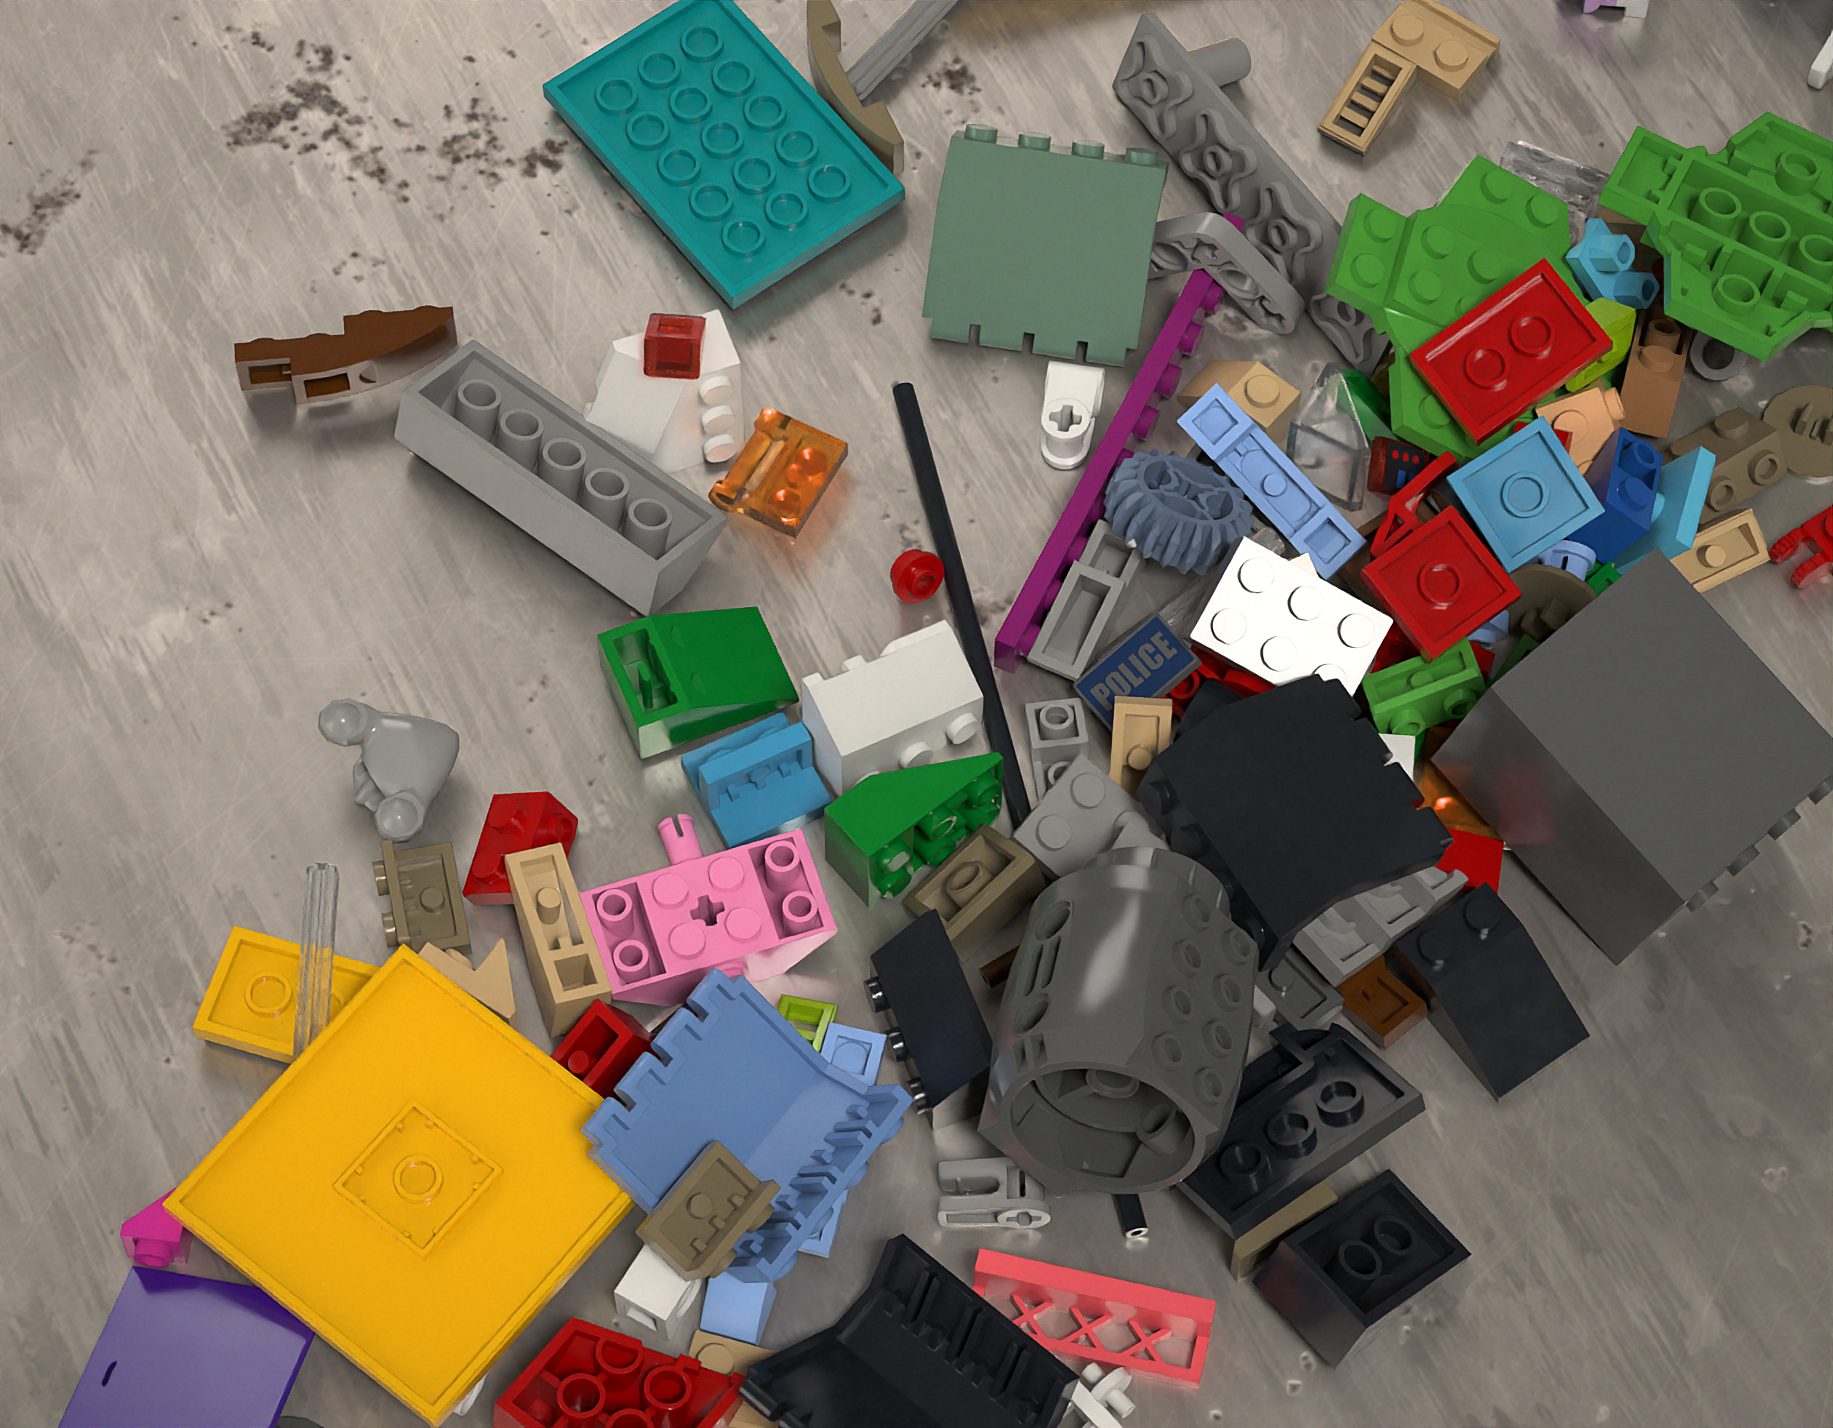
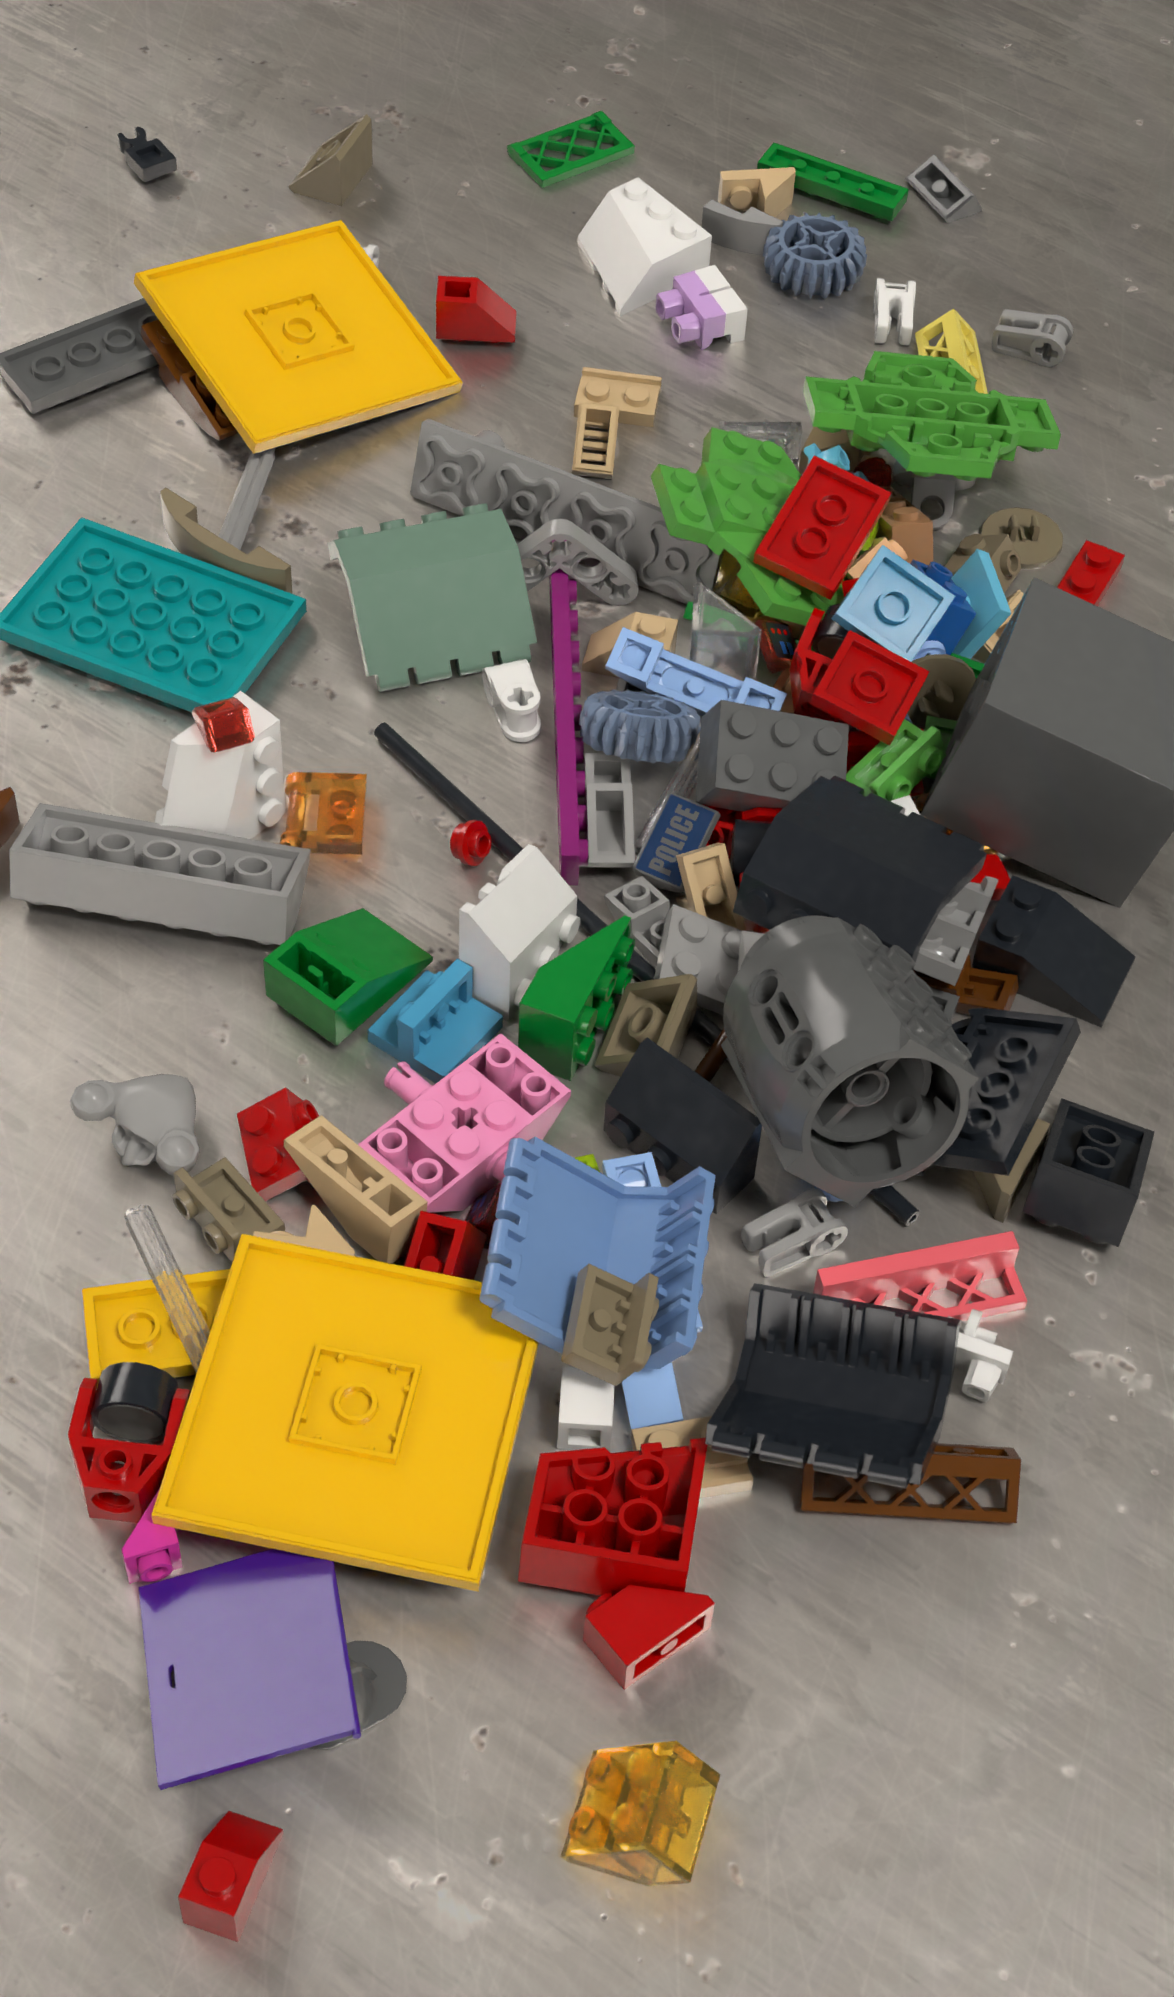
camera: 30 degrees left, 10 degrees down
none -> red piece [68,1362,191,1523]

